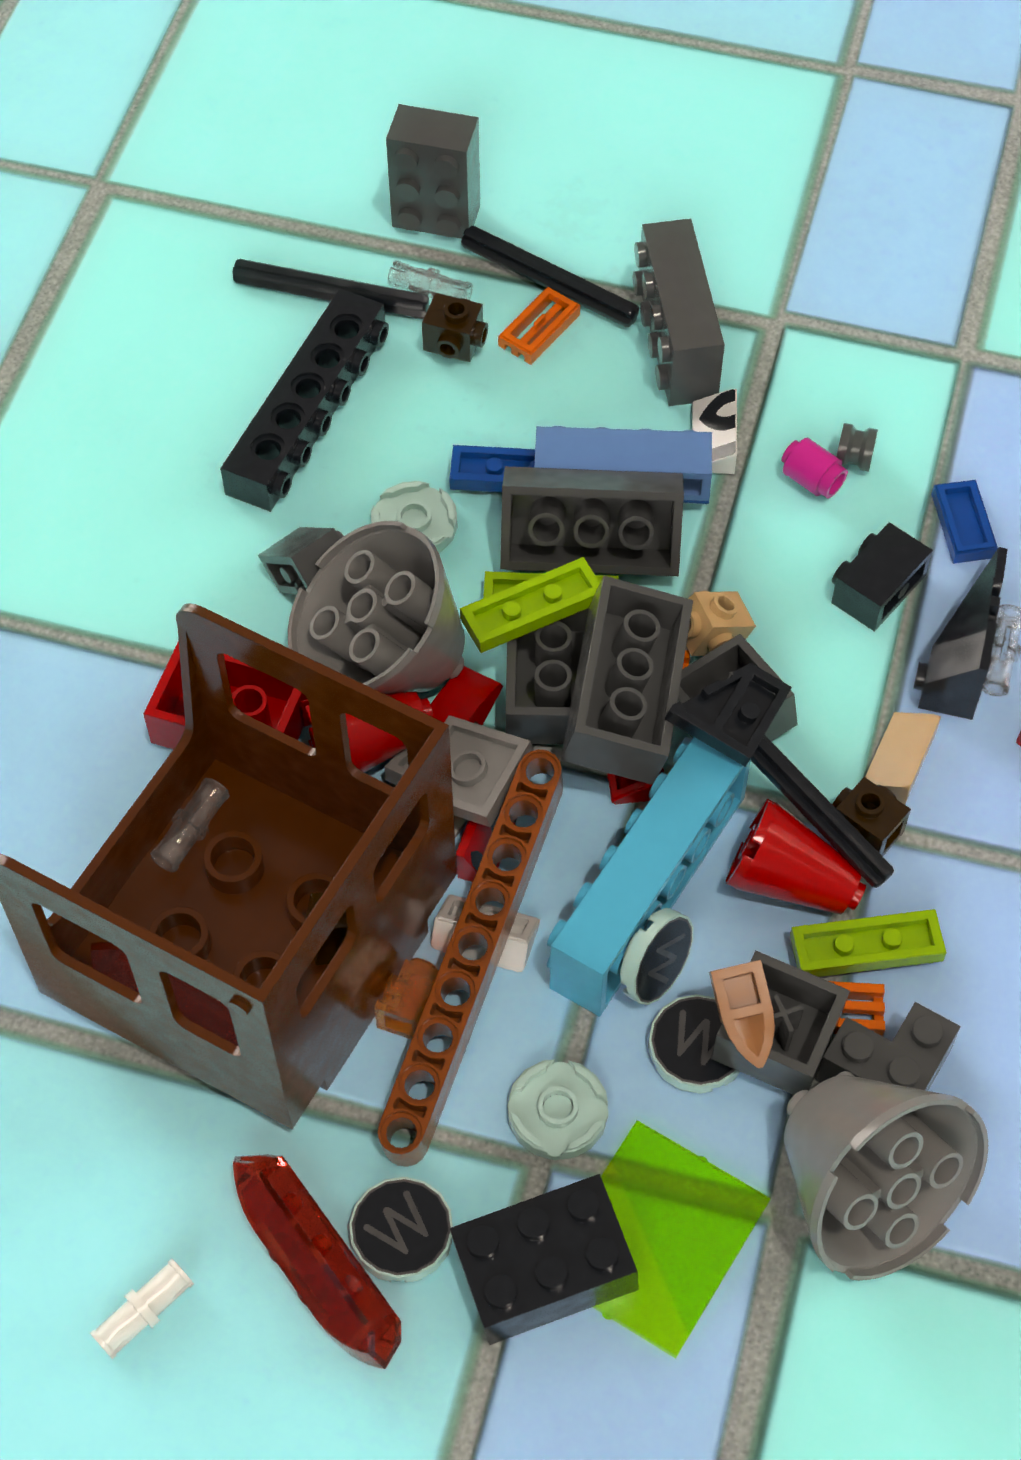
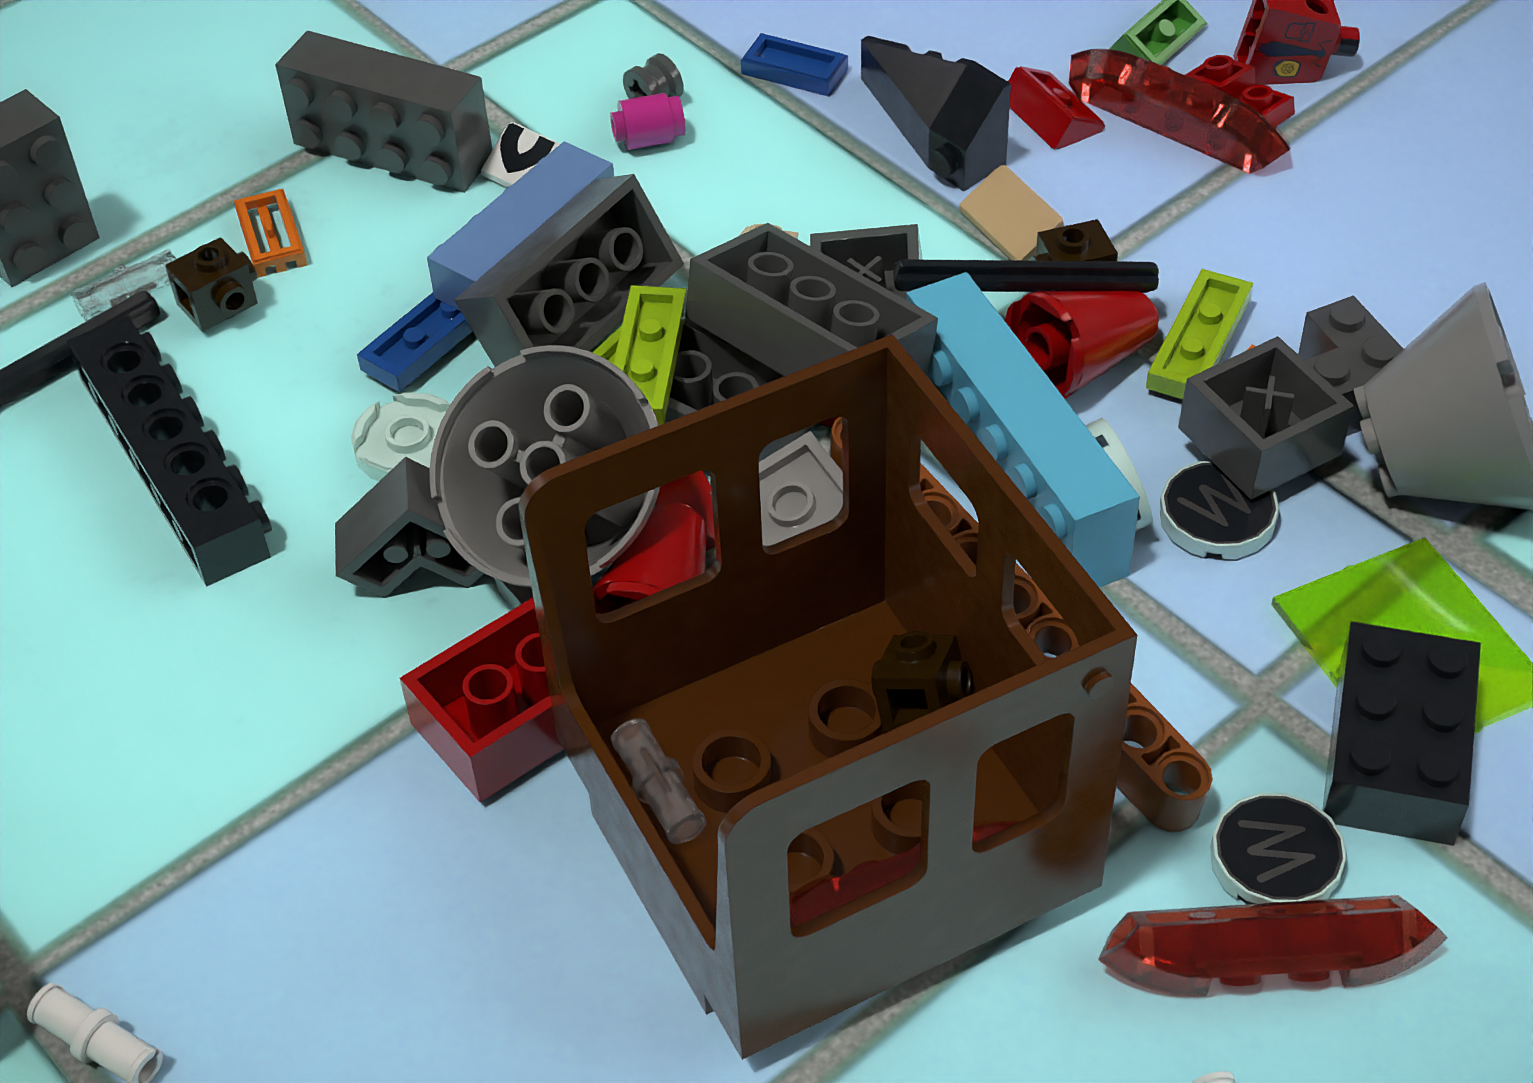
camera: 55 degrees left, 10 degrees down
black axle [461,226,639,327] -> none
light aqua tile [507,1059,608,1160] -> none
black wing [665,663,792,767] -> none
medium nougat plate [709,960,775,1068] -> none
black brick [831,522,933,632] -> none

